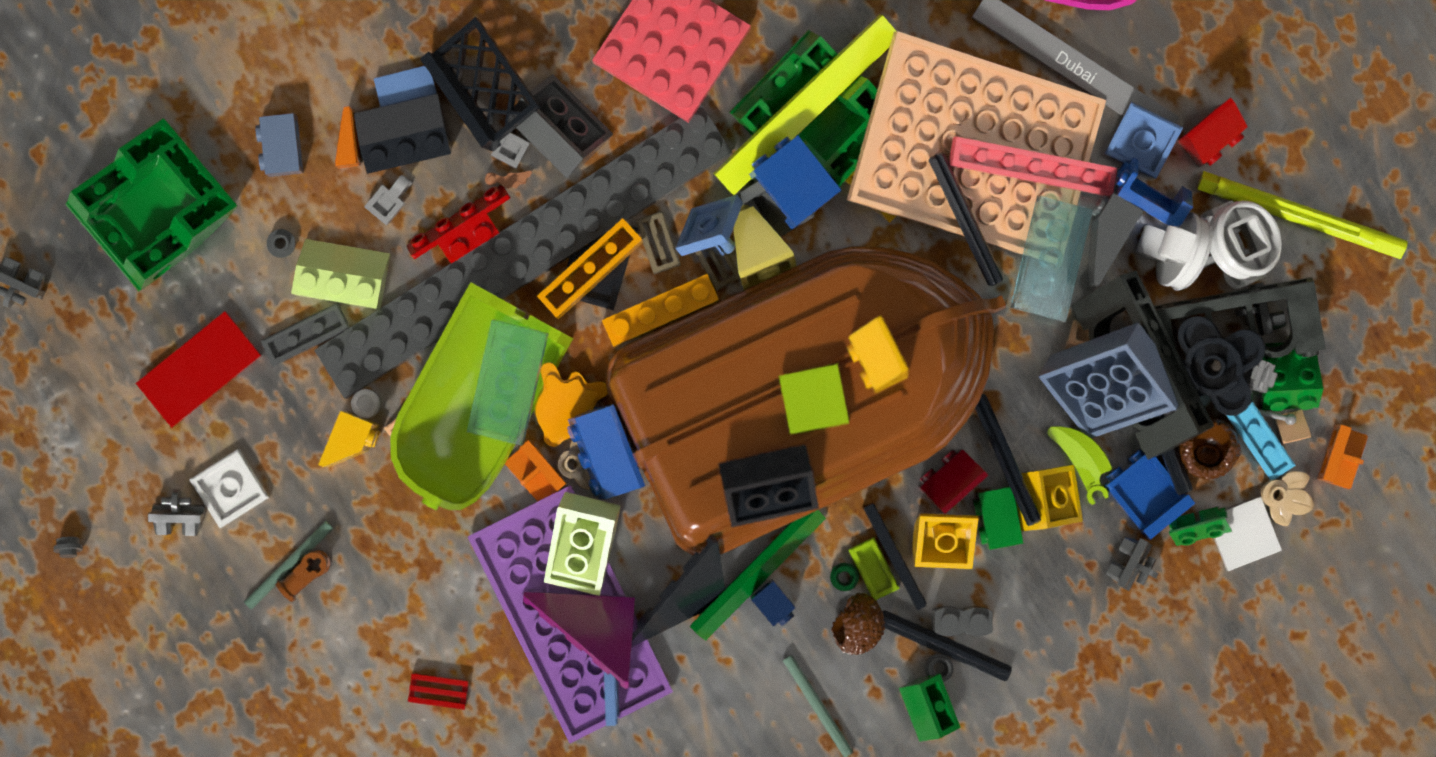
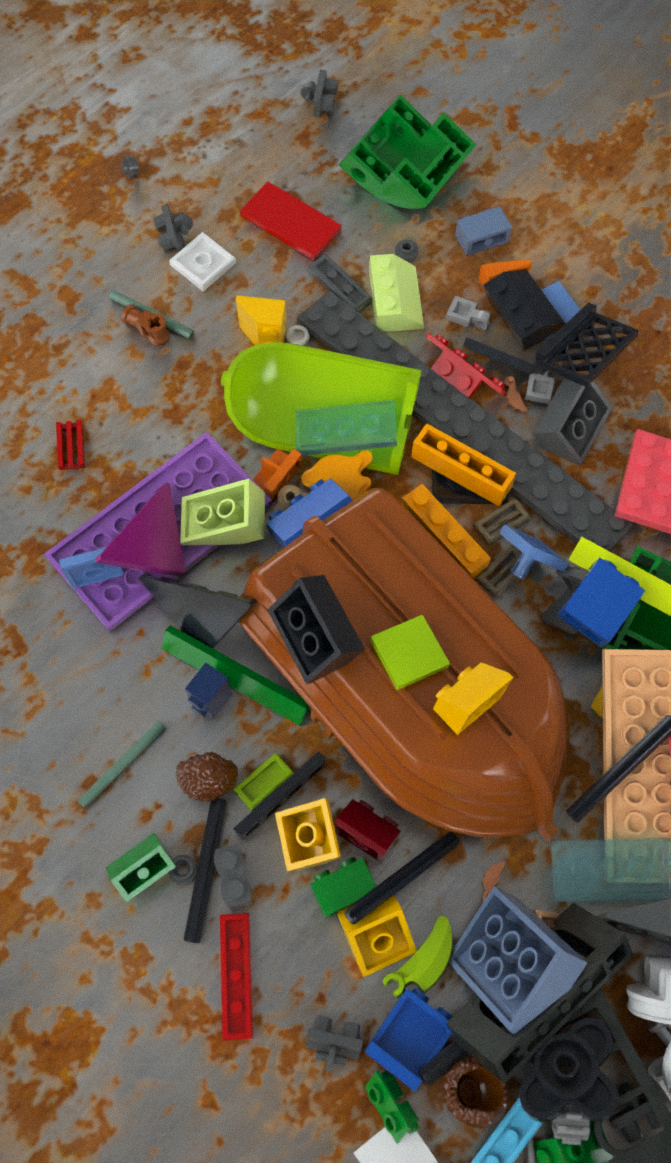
camera: 75 degrees right, 20 degrees down
light yellow slope [733,205,797,290] -> none
dark green plate [830,563,859,591] -> none
none -> red tile [220,913,253,1040]
none -> black tile [463,337,535,374]
none -> nougat piece [482,861,506,902]

